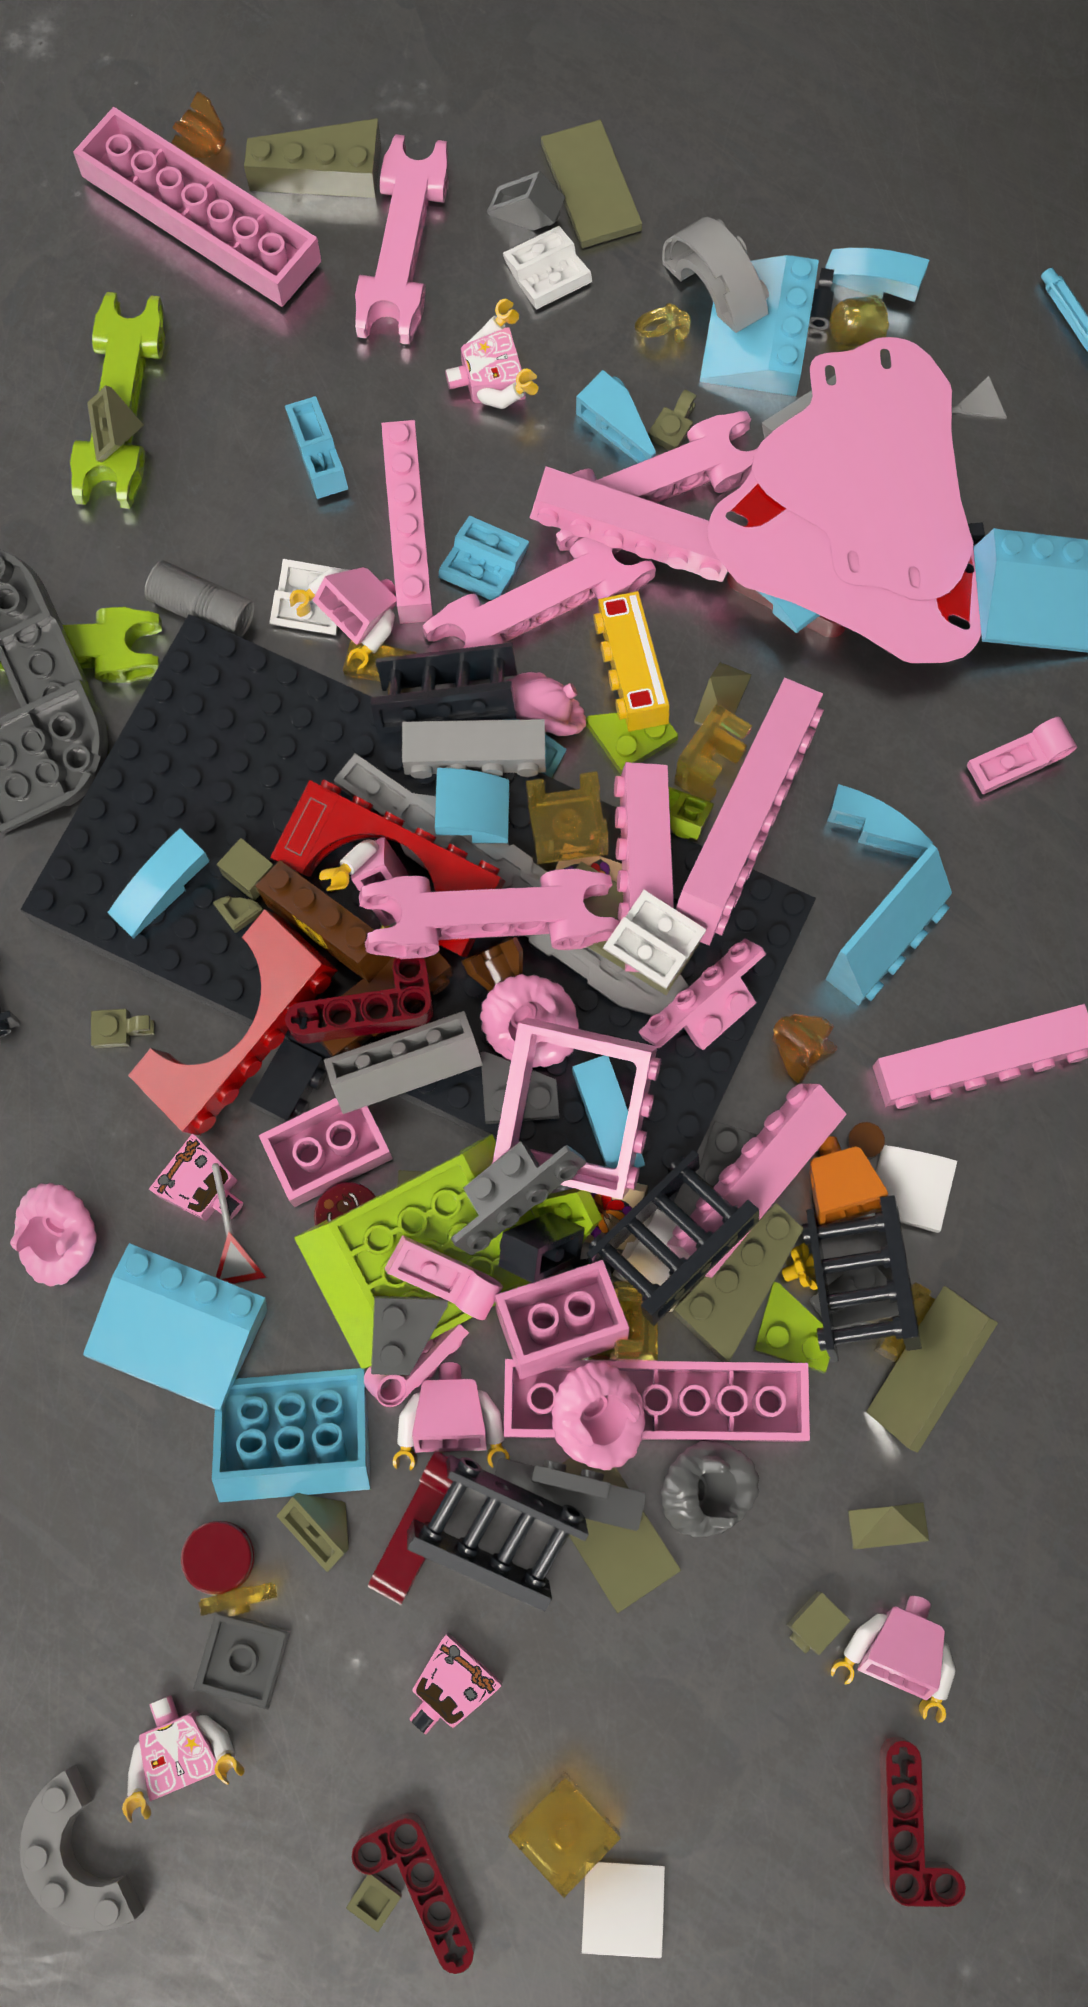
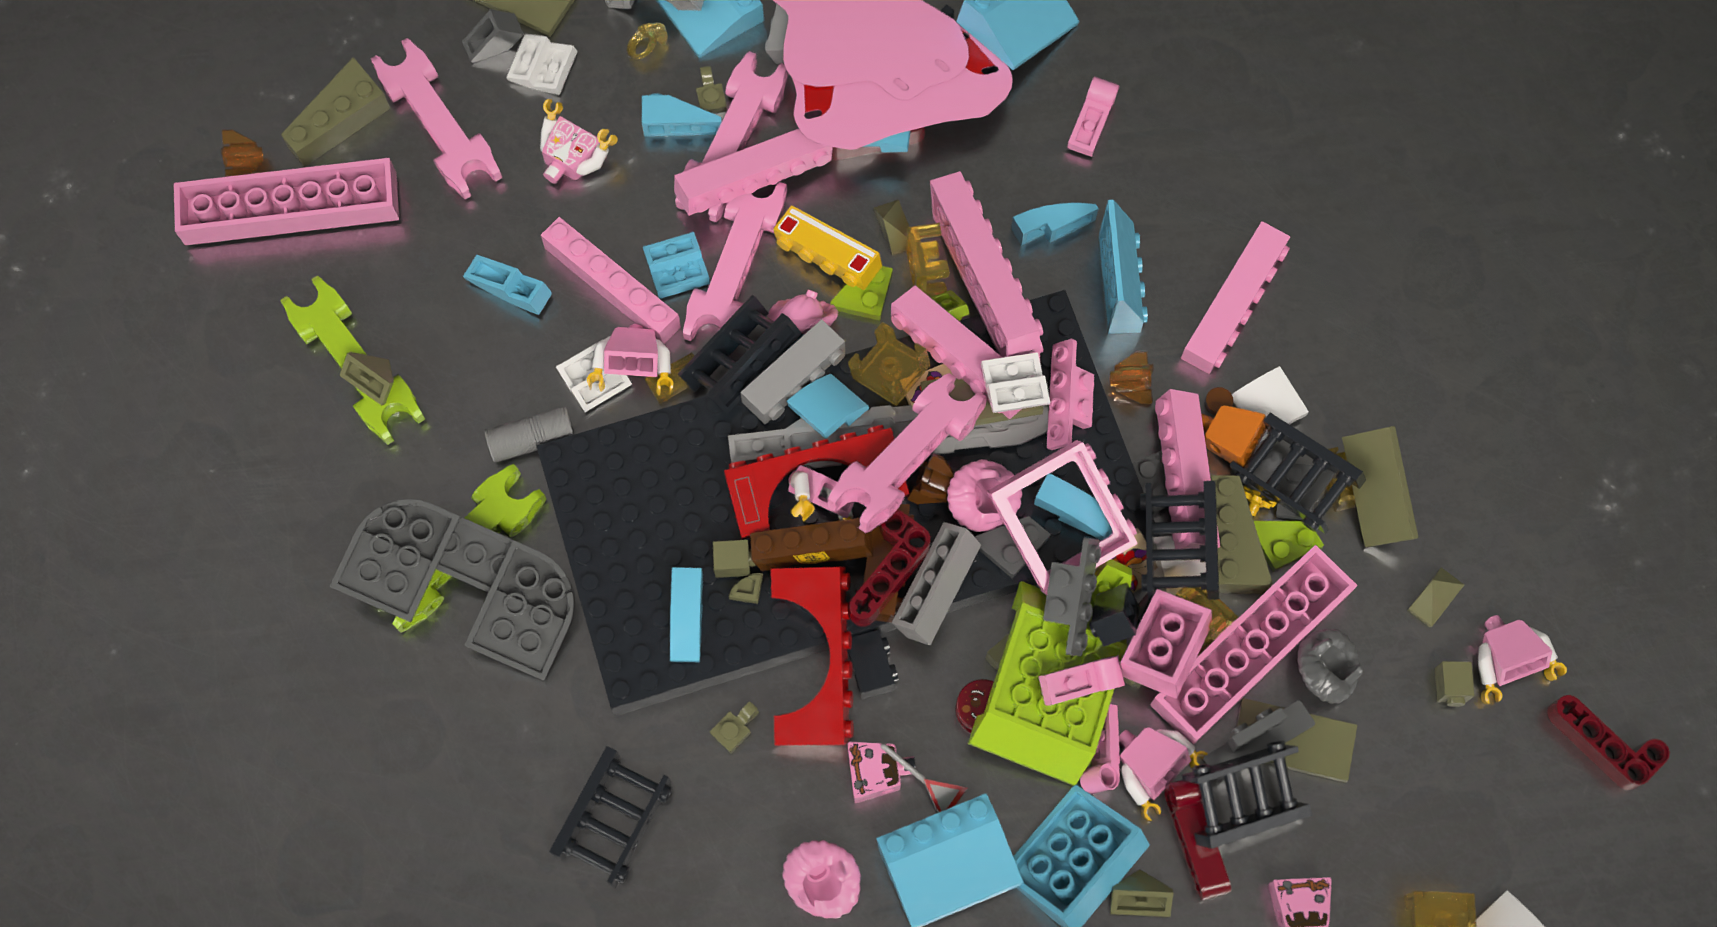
camera: 45 degrees left, 5 degrees down
bright pink brick [258,1098,393,1207] -> none
dark grey wing [371,1296,448,1375] -> none
bright pink piece [552,1362,645,1470] -> none

